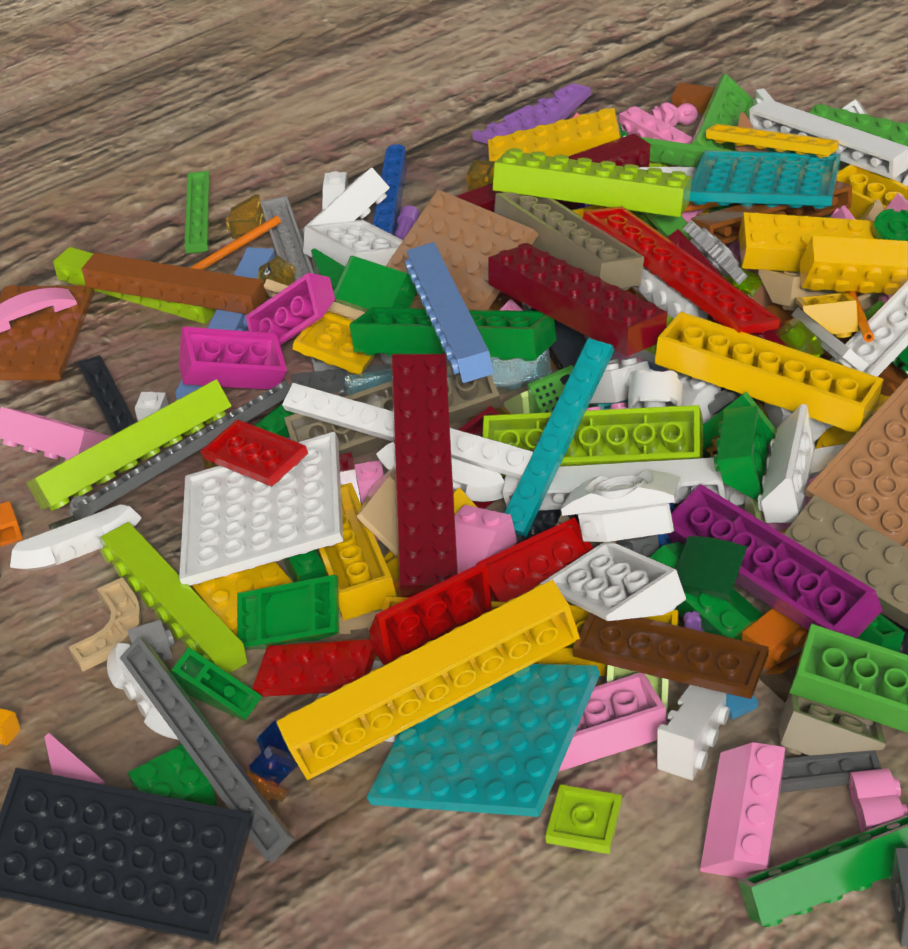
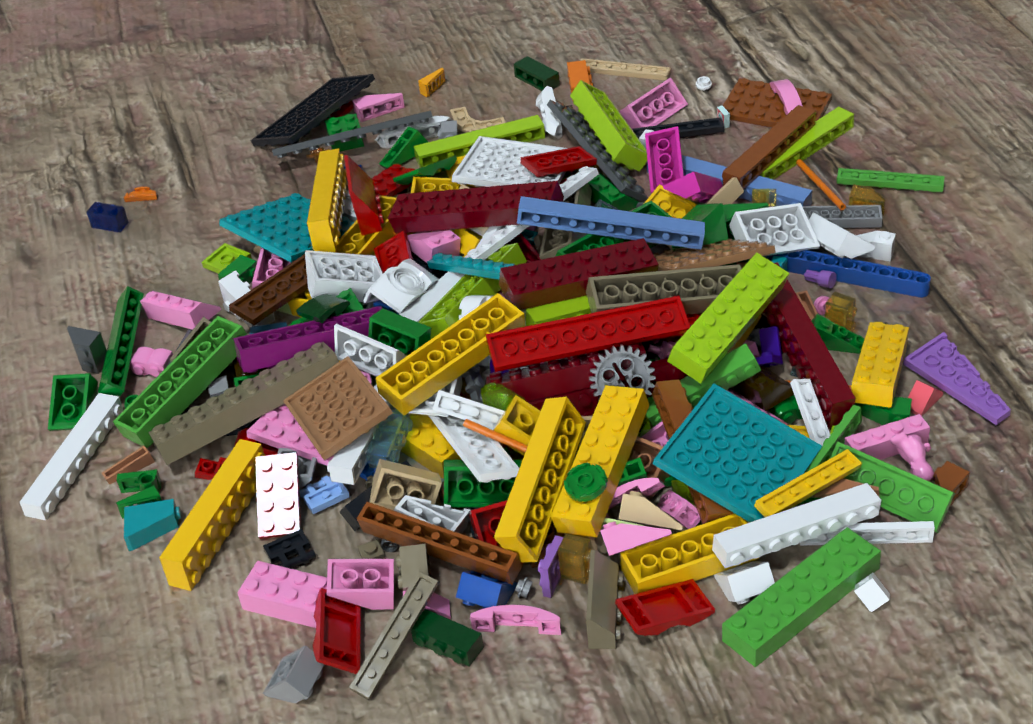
camera: 110 degrees right, 0 degrees up
none -> green brick [218,255,257,284]
none -> light aqua tile [717,106,730,129]

